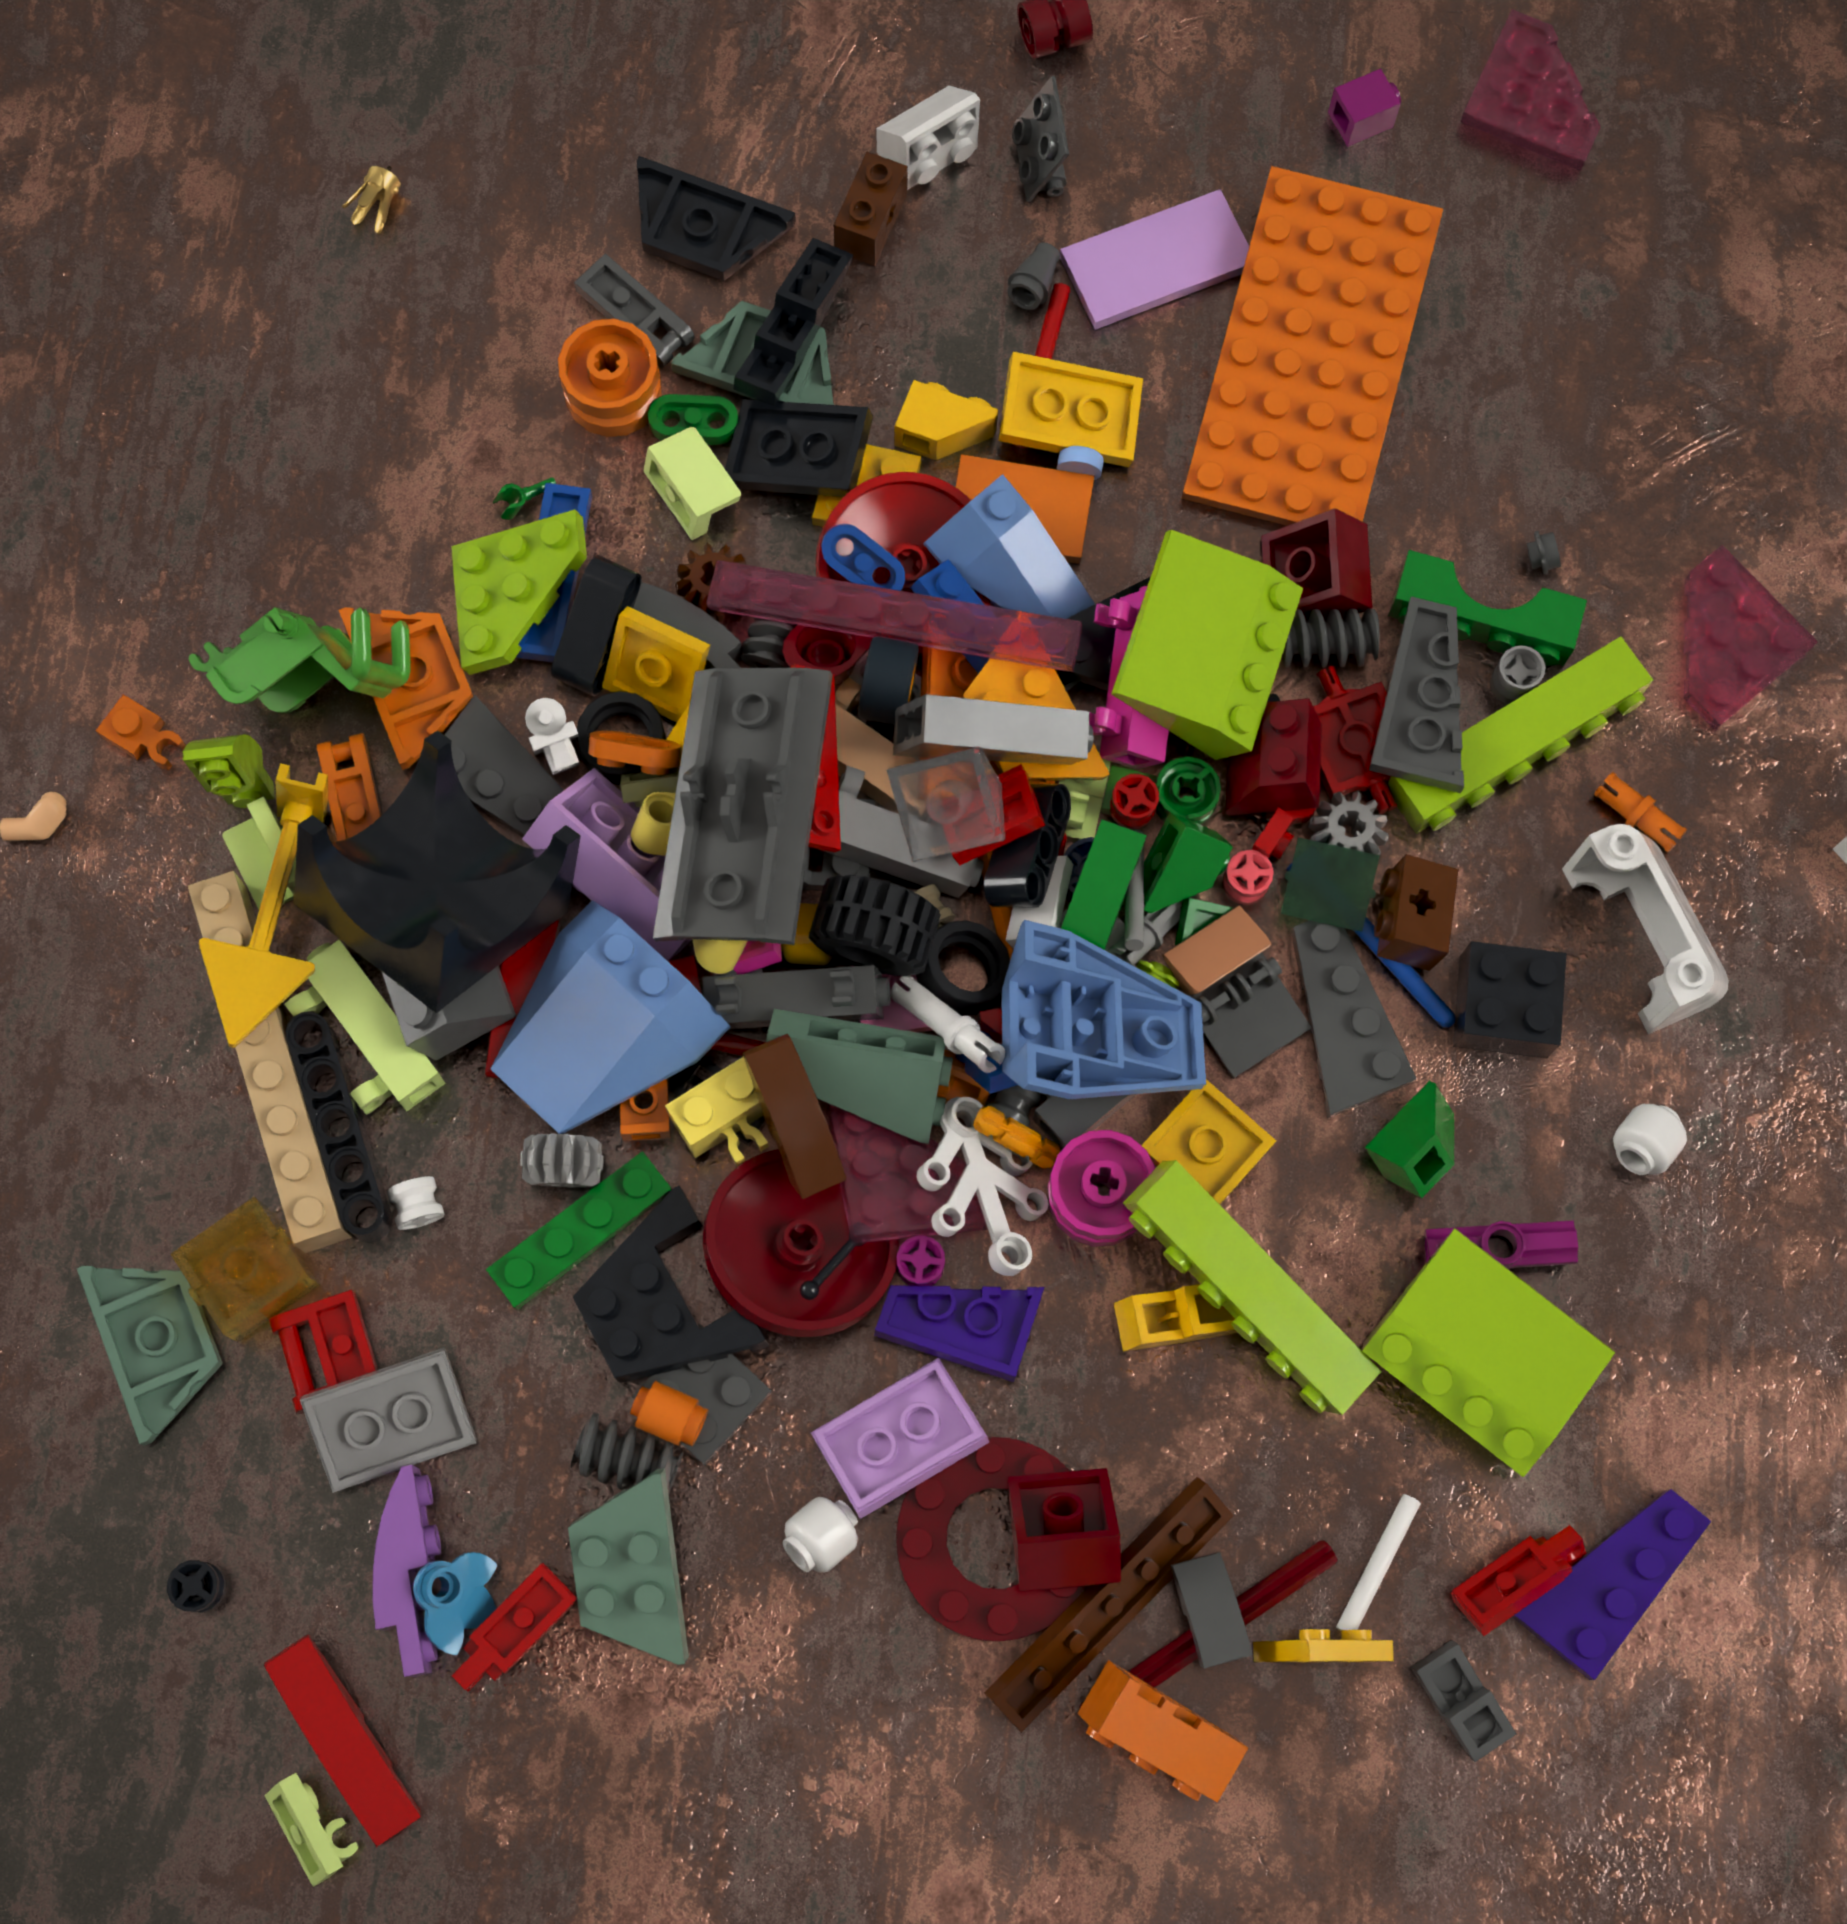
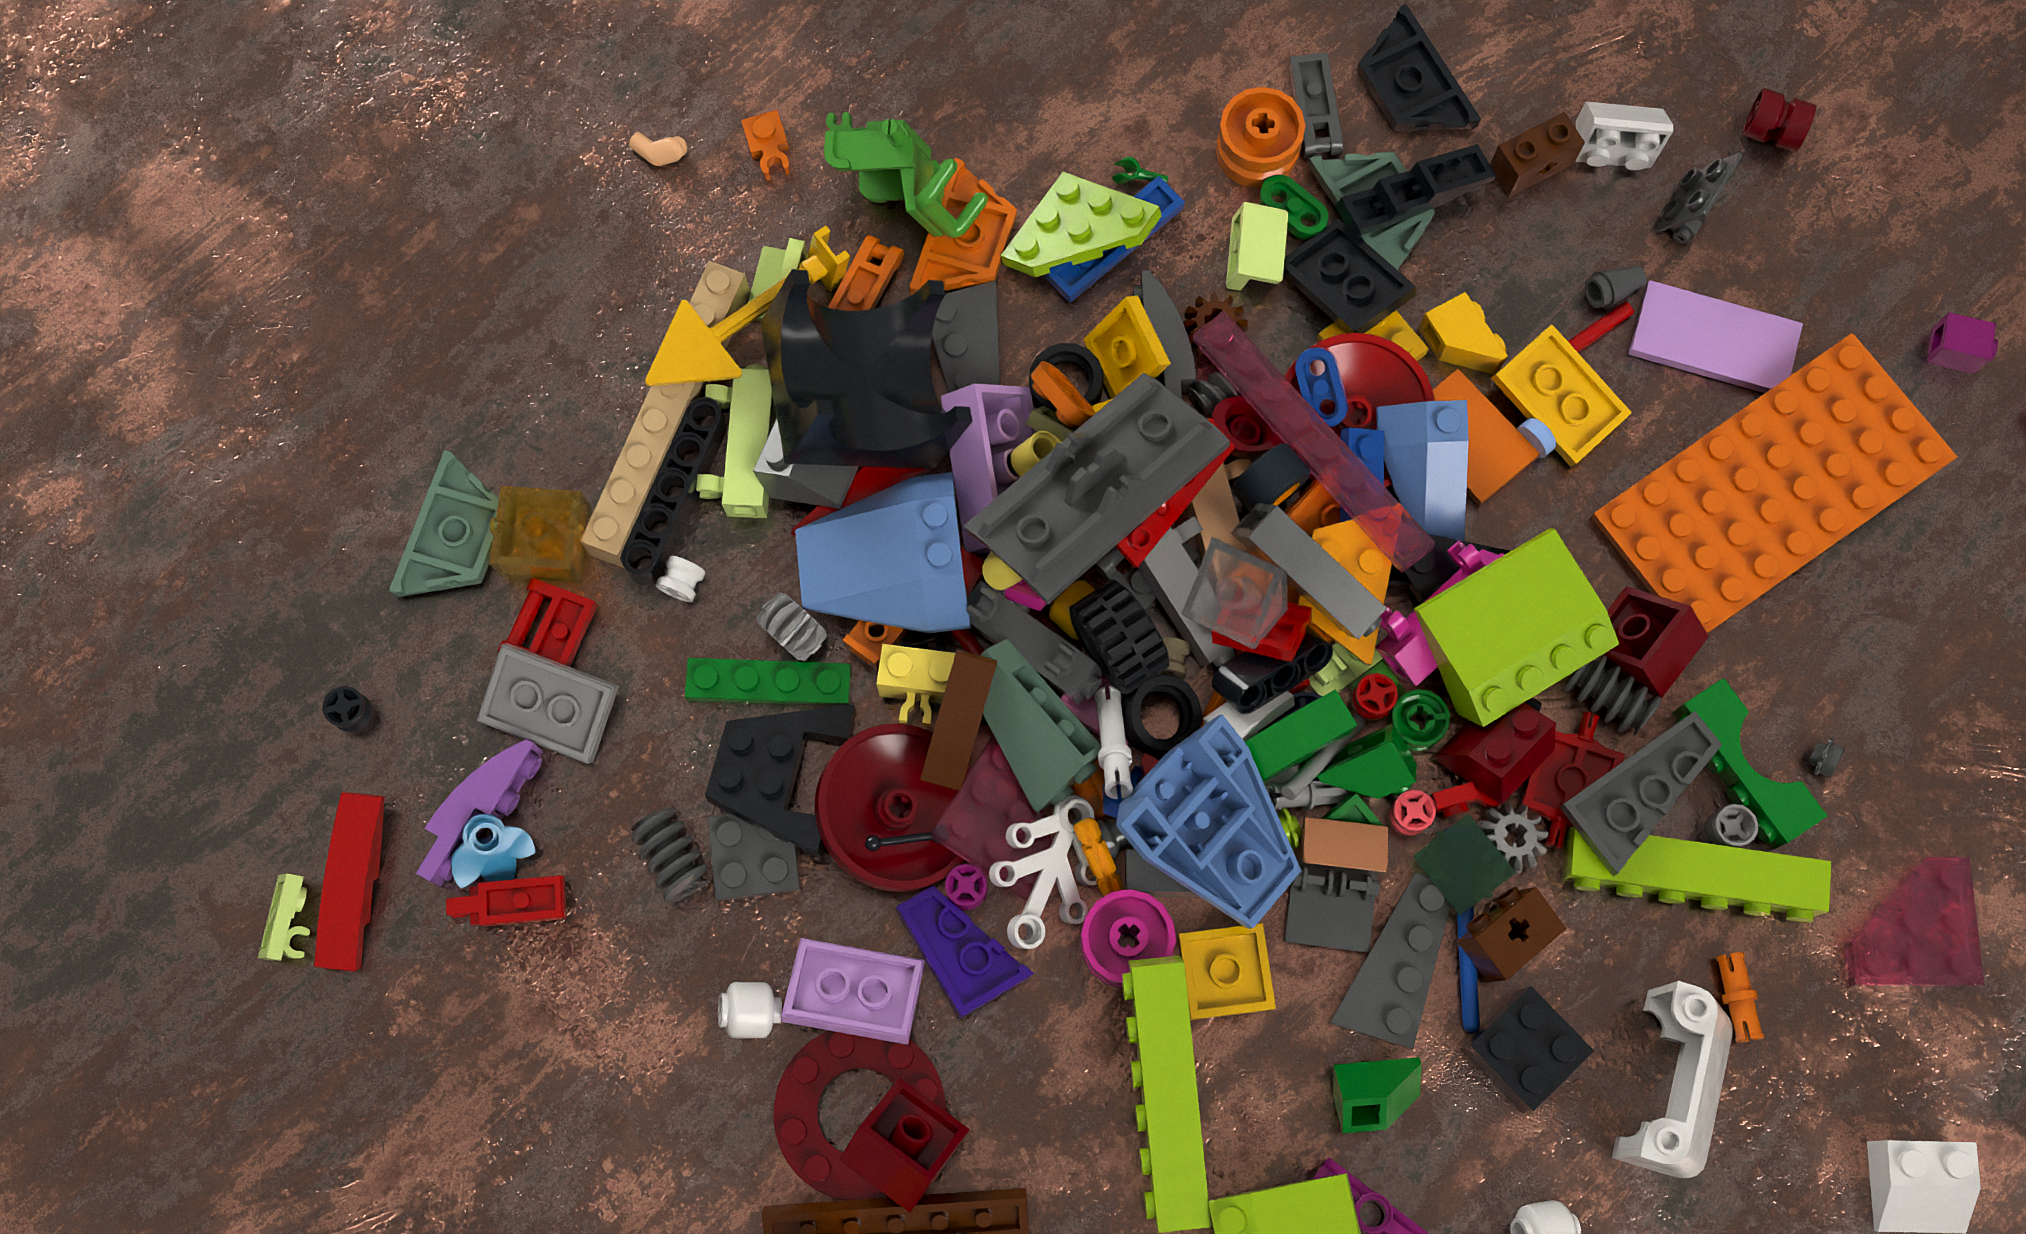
camera: 45 degrees right, 0 degrees up
lime slope [183,734,275,808] -> none
white hips [525,698,579,775] -> none
black beam [551,555,642,696] -> none
sand green wing [568,1468,689,1665] -> none
orange brick [630,1381,709,1447] -> none
yellow slope [1113,1284,1238,1352] -> none

